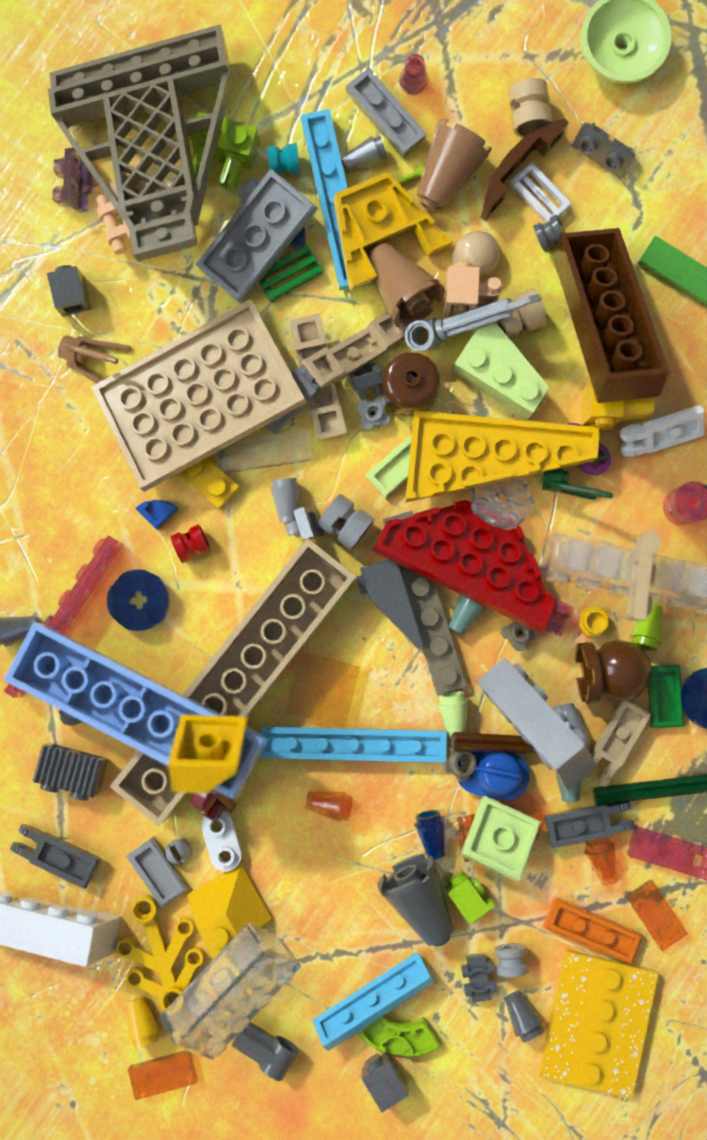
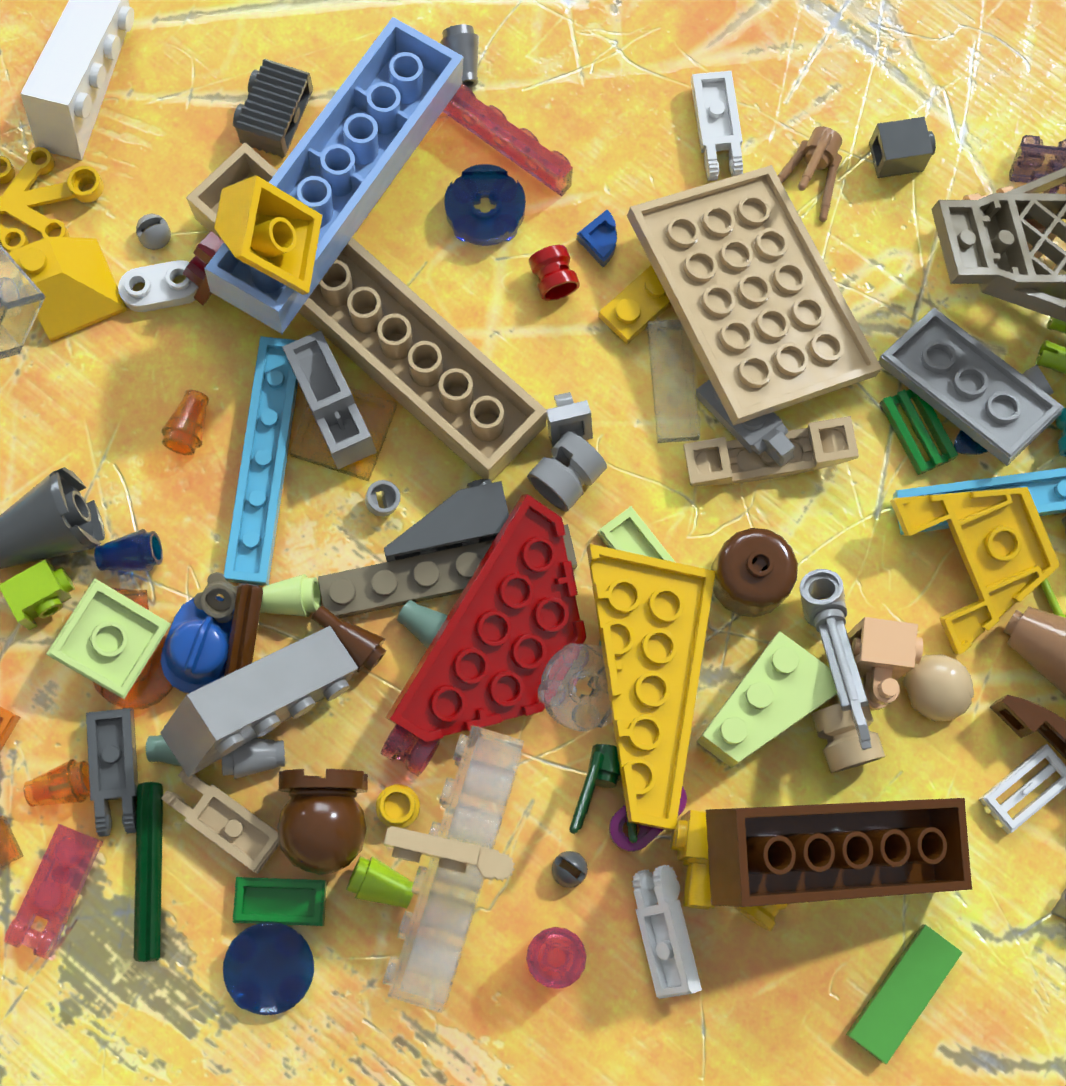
camera: 90 degrees right, 10 degrees down
dark grey hinge [10,824,101,889] -> none
light grey tile [126,836,188,908] -> none
light grey cone [270,477,300,522] -> none
tan slope [302,312,406,387] -> none
dark grey tile [348,363,382,400] -> none
light grey plate [357,397,390,430] -> none
medium nougat cone [368,243,445,328] -> none
dark tan plate [501,621,539,651] -> none
dark grey wheel [534,214,566,253] -> none
none -> light grey slope [282,330,377,469]
none -> reddish brown cone [311,605,387,672]
none -> light grey hinge [365,480,400,517]
none -> dark grey hinge [552,851,588,888]
none -> white hinge [690,71,743,181]

